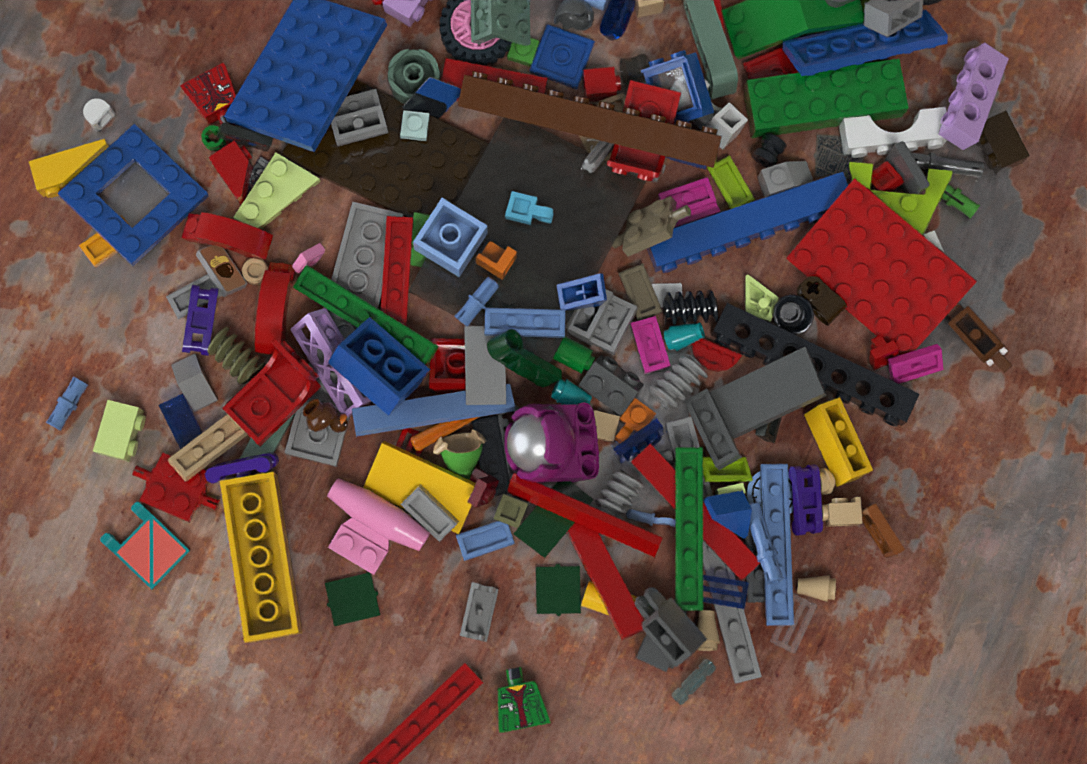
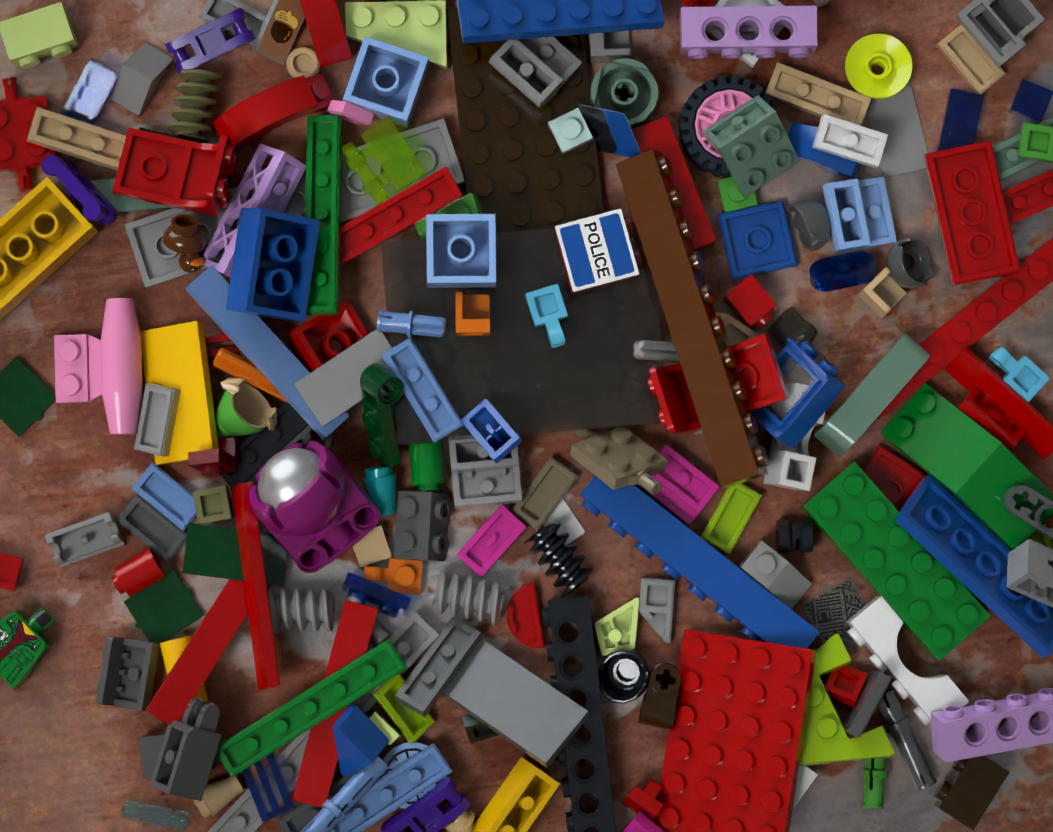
camera: 60 degrees right, 5 degrees up
light blue piece [626,509,675,527] -> none
teal cone [664,323,705,351] -> none
none -> dark grey bracket [97,636,160,711]
none -> red brick [111,548,166,597]
none -> dark grey tile [116,494,187,562]
none -> clear neon green plate [341,116,426,205]
none -> light blue brick [343,36,430,128]
none -> piece [553,208,643,297]
none -> light grey panel [589,31,631,63]
none -> light grey tile [638,578,675,643]

